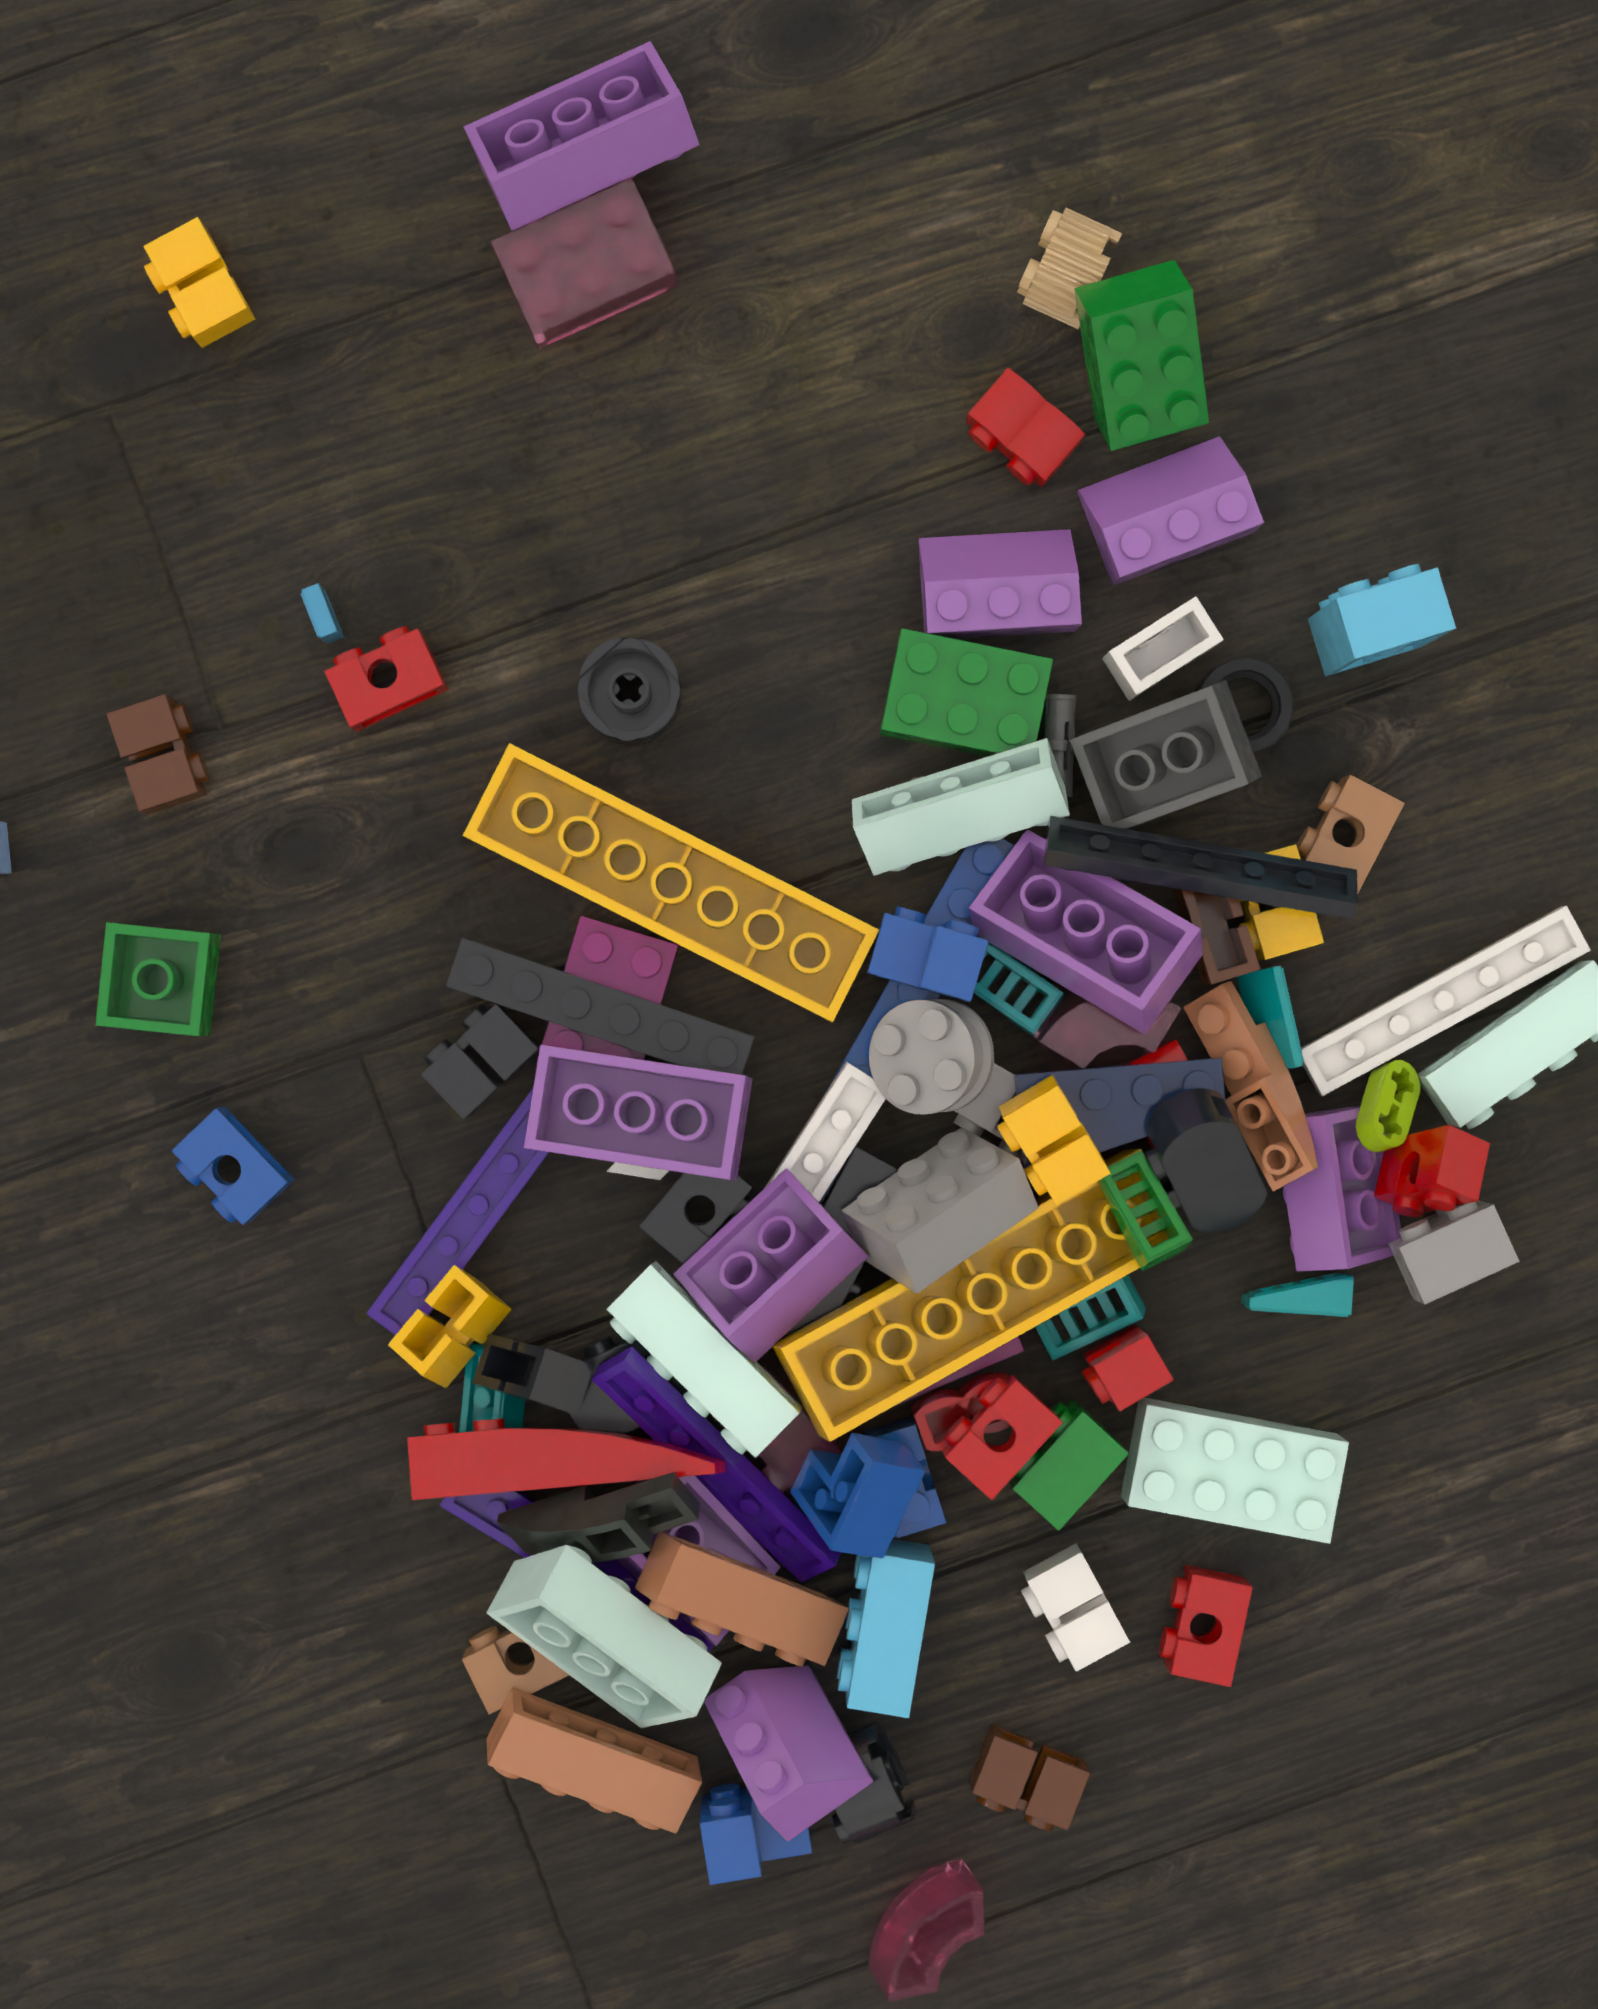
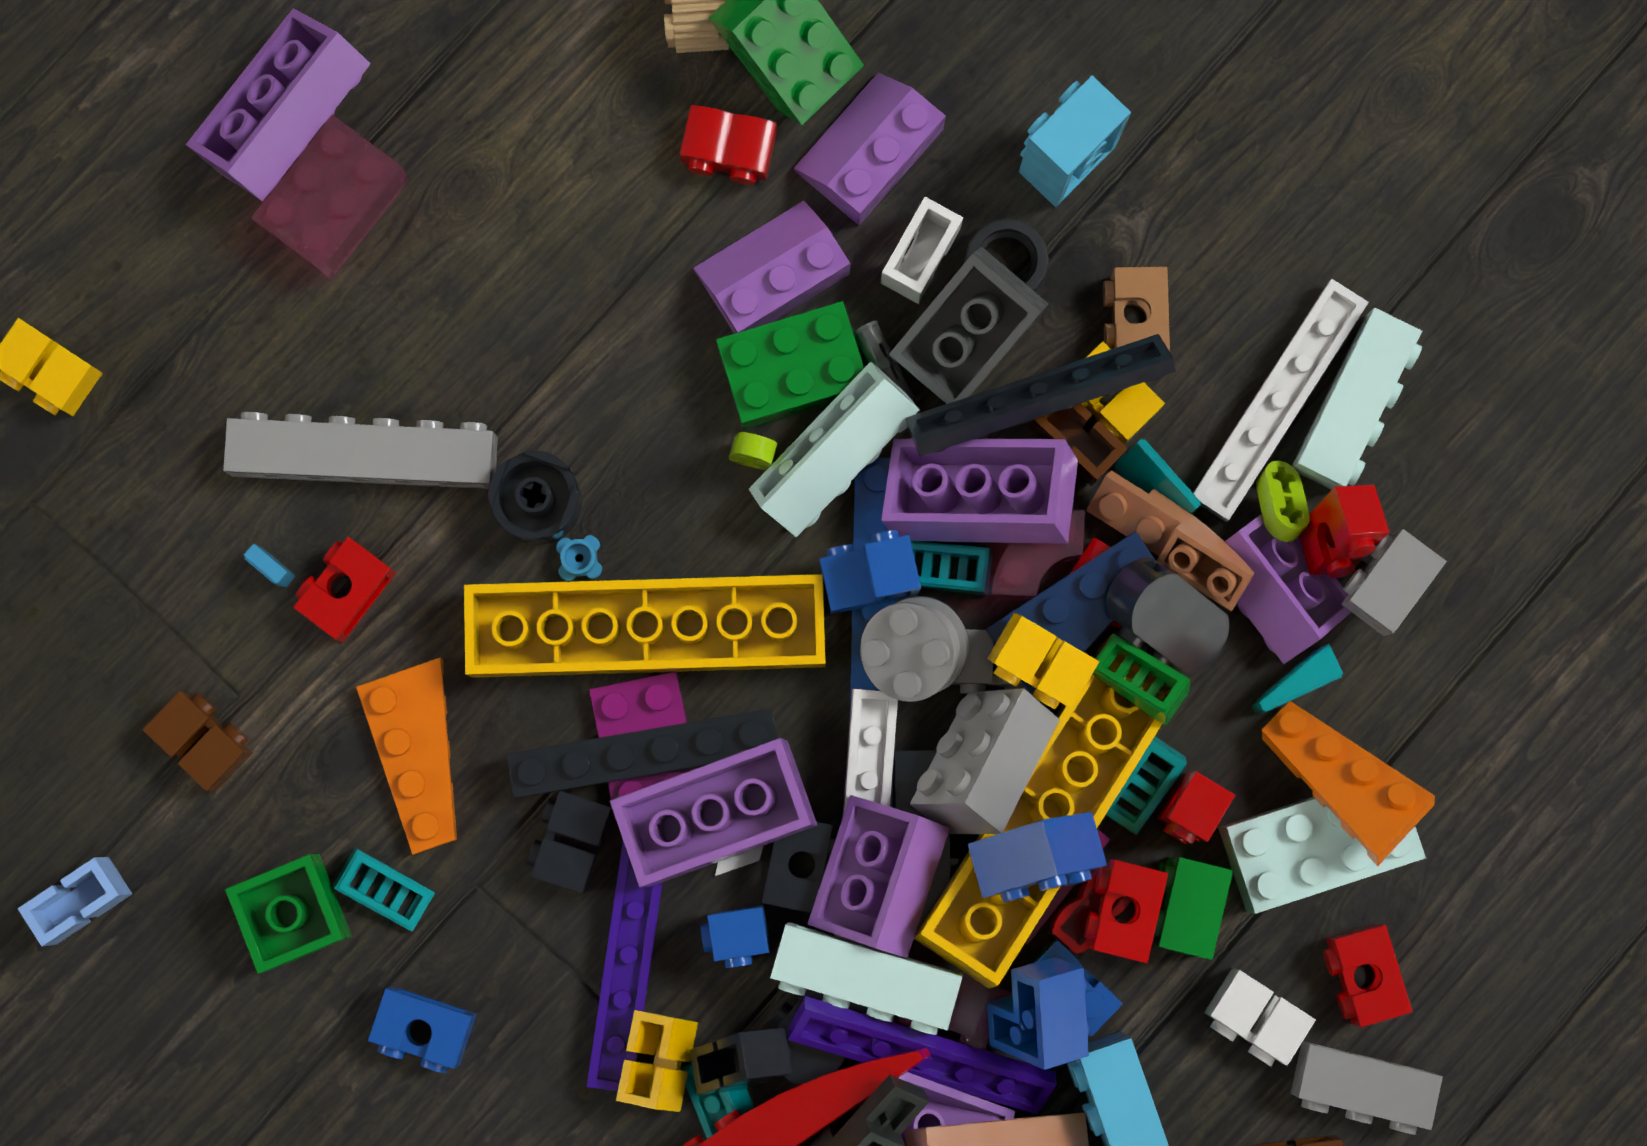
camera: 30 degrees left, 5 degrees down
none -> light grey brick [223,412,498,489]
none -> teal slope [333,847,435,932]
none -> orange wing [356,658,457,855]
none -> dark azure plate [556,535,602,581]
none -> blue brick [701,905,770,968]
none -> lime beam [729,432,777,470]
none -> blue brick [968,812,1107,903]
none -> orange wing [1262,701,1435,867]
none -> light grey brick [1290,1041,1443,1135]

